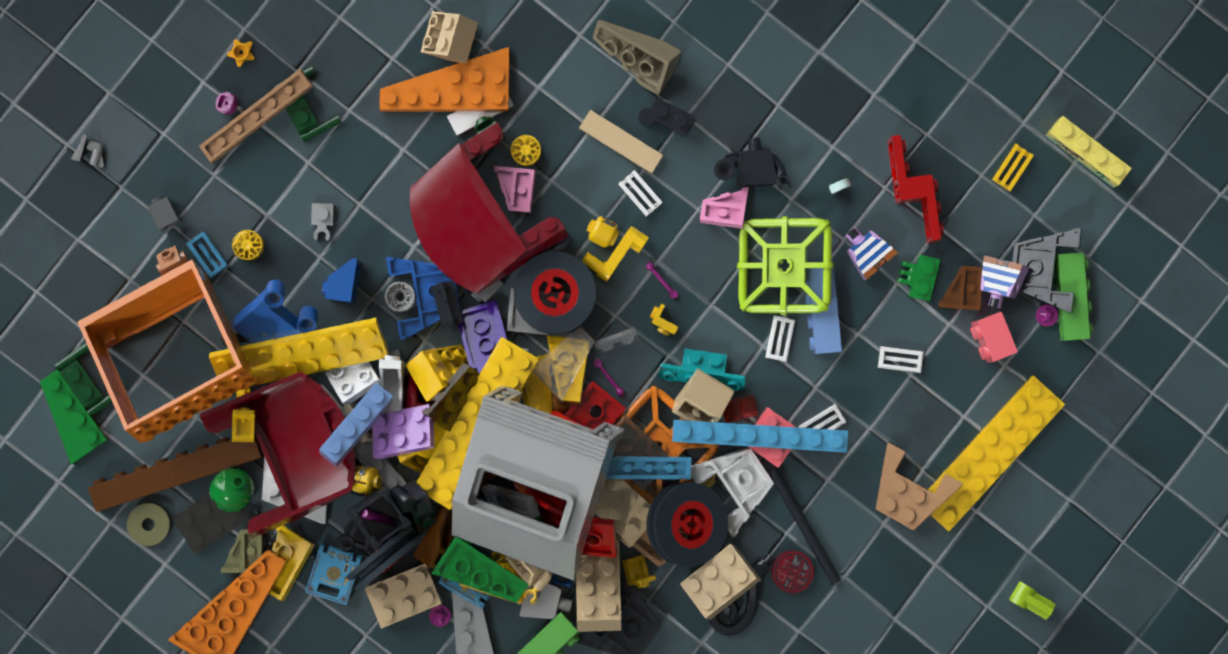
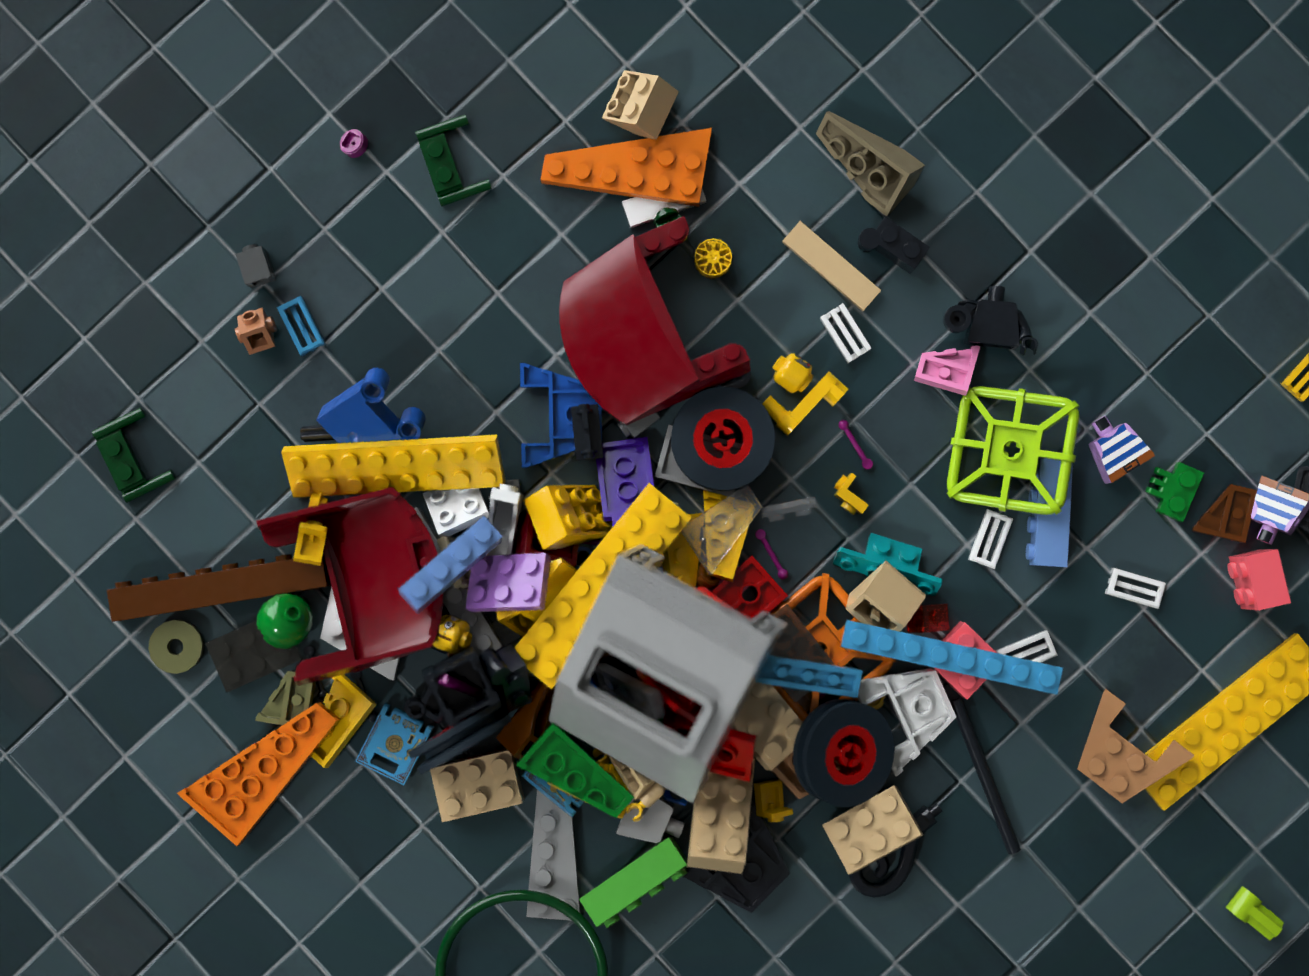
camera: 10 degrees right, 0 degrees up
green wing [40,369,108,465] -> none
light grey piece [71,134,104,168] -> none
orange door [77,260,257,443] -> none
medium nougat tile [199,69,314,164] -> none
light orange plate [227,39,254,67] -> none
yellow wheel [232,230,265,261] -> none
light grey plate [311,203,334,241] -> none
blue slope [322,258,361,304] -> none
light grey wheel [385,281,416,312] -> none
dark brown wing [422,363,480,432] -> none
magenta tile [429,605,451,627] -> none
bright pink wing [494,166,536,213] -> none
tile [771,550,814,593] -> none
light aqua tile [829,178,851,194] -> none
red bracket [887,135,944,243] -> none

